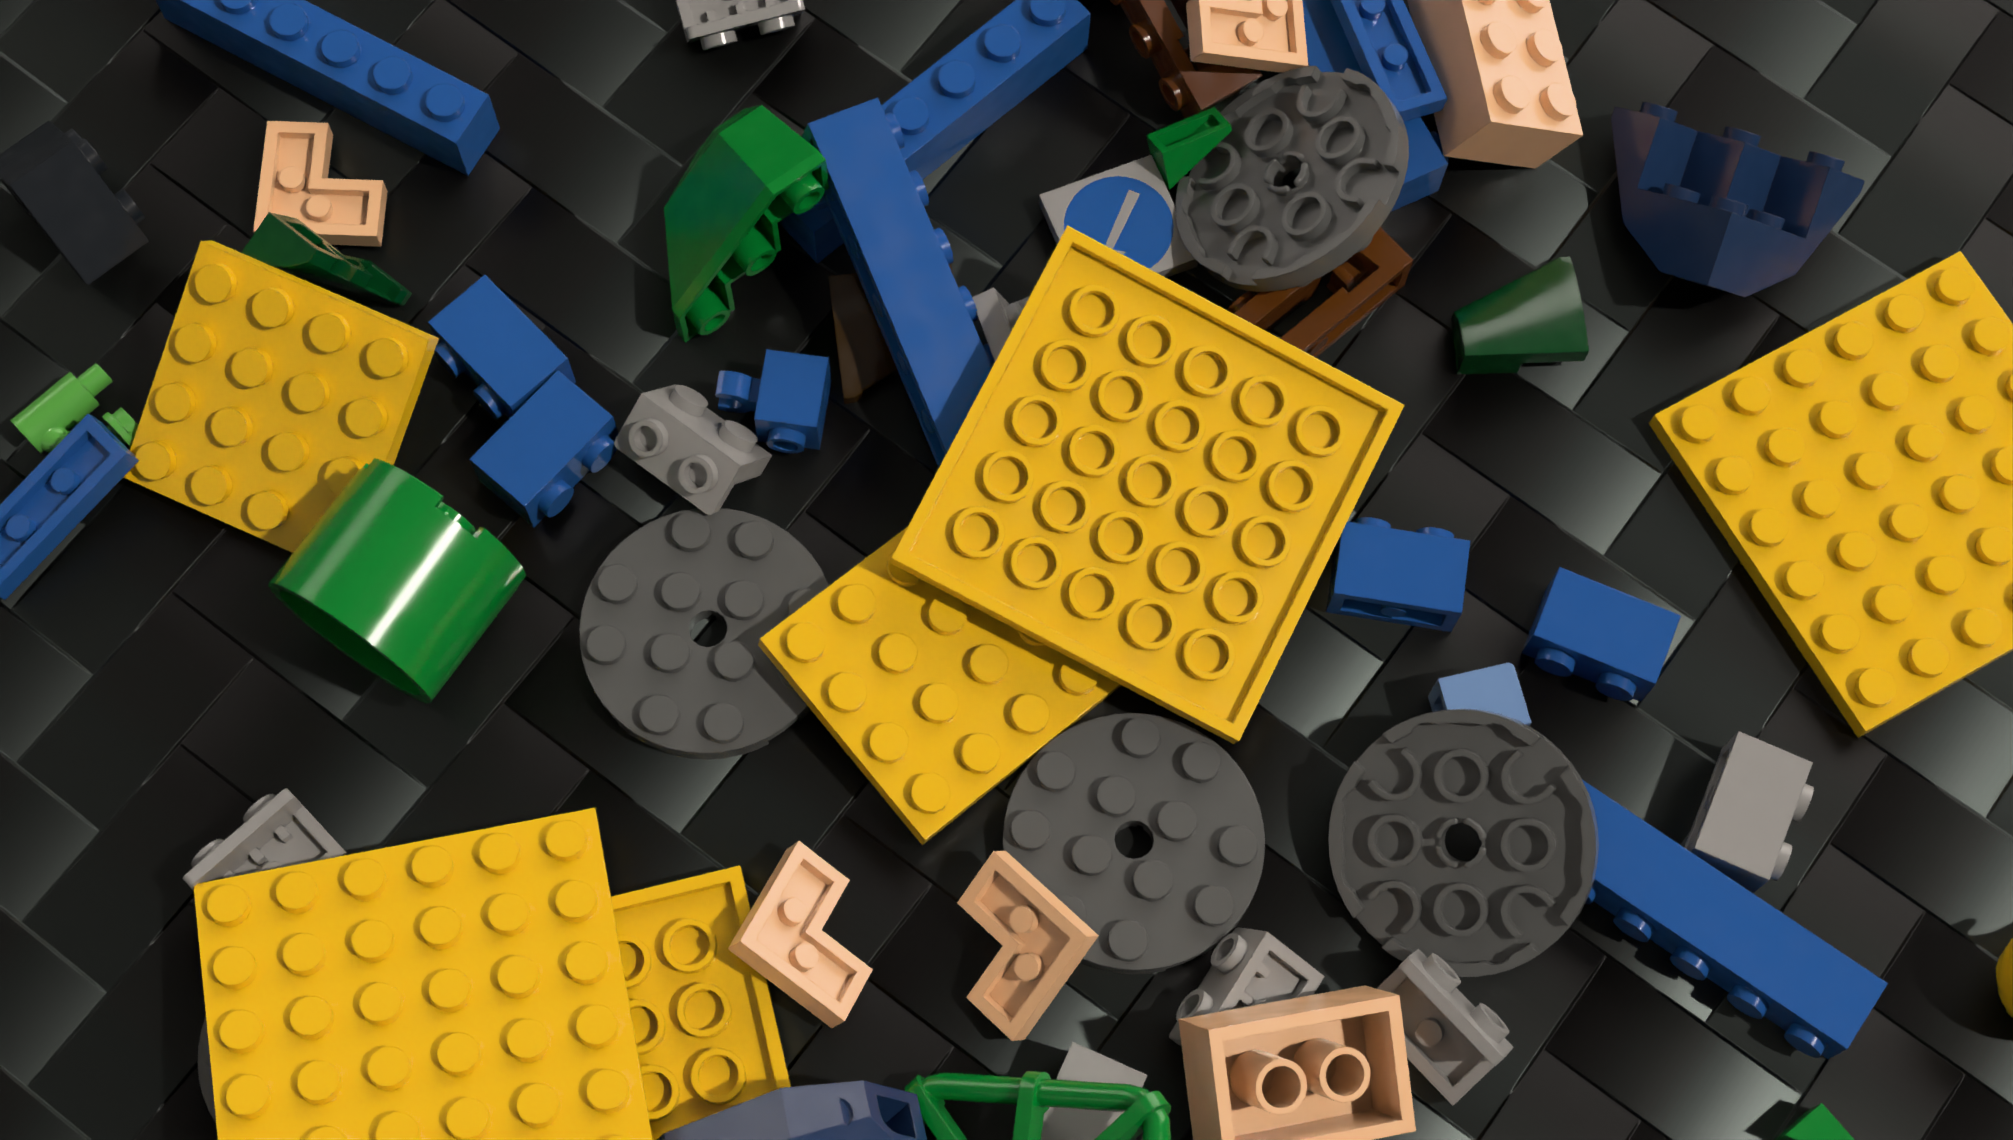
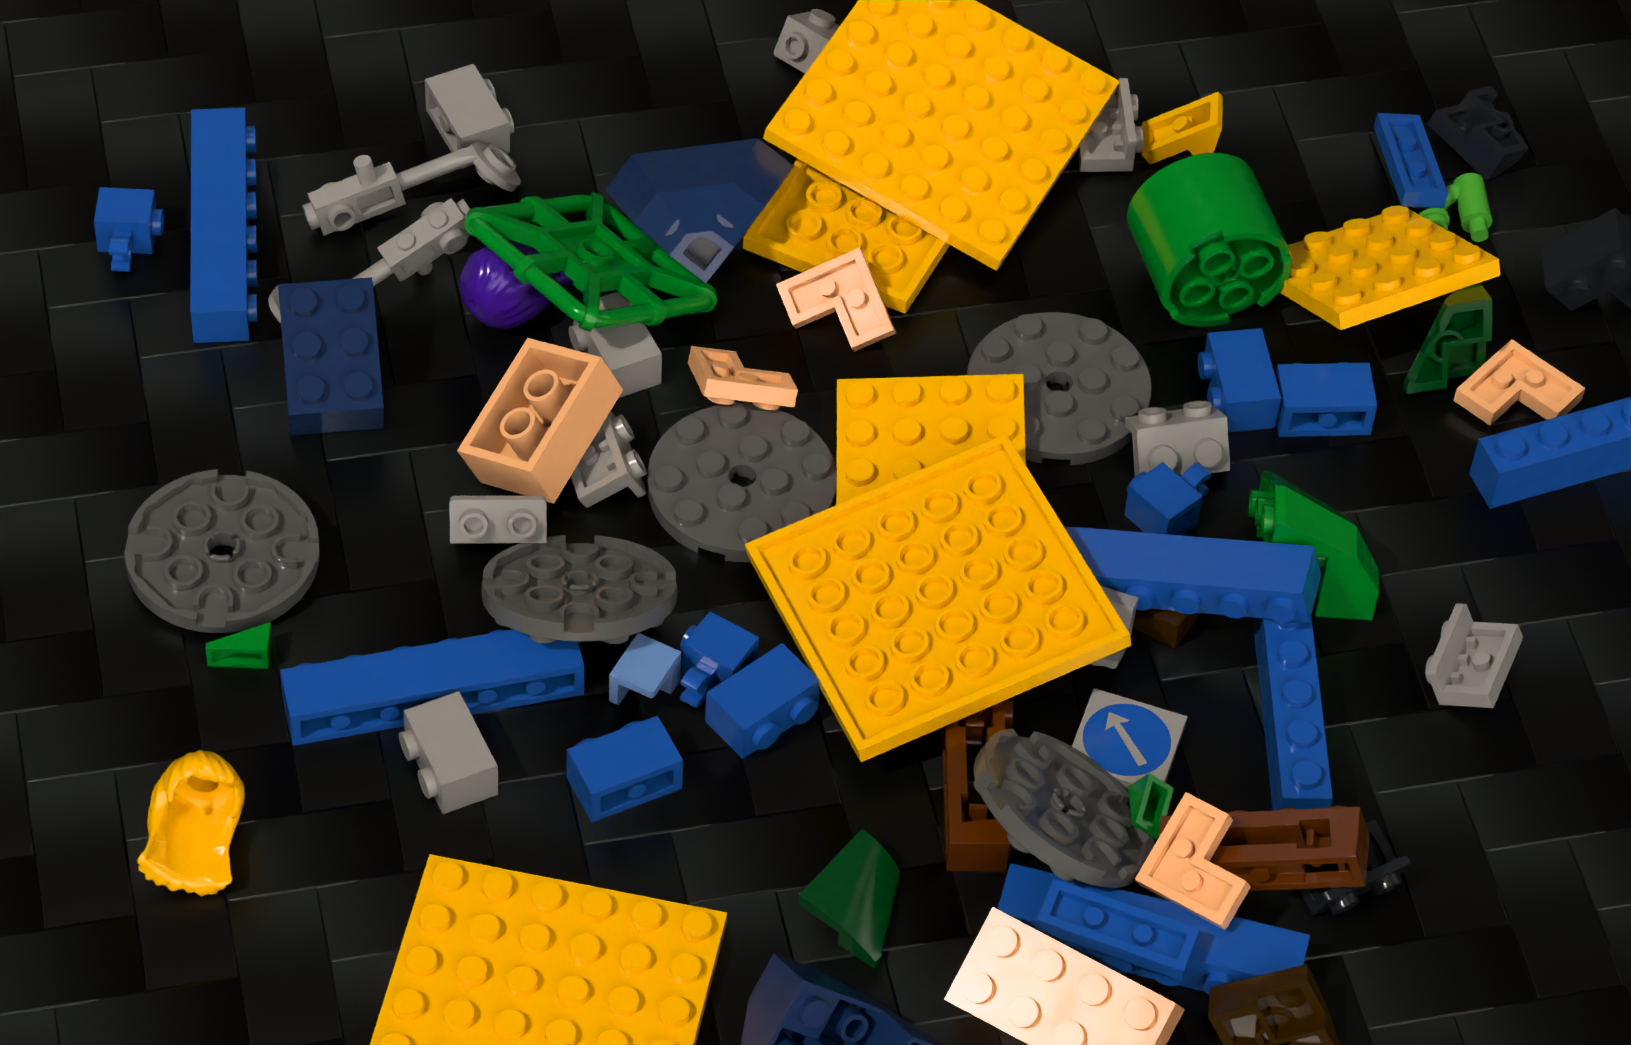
camera: 130 degrees right, 20 degrees down
none -> blue brick [680,611,759,708]
none -> yellow slope [1141,92,1223,165]

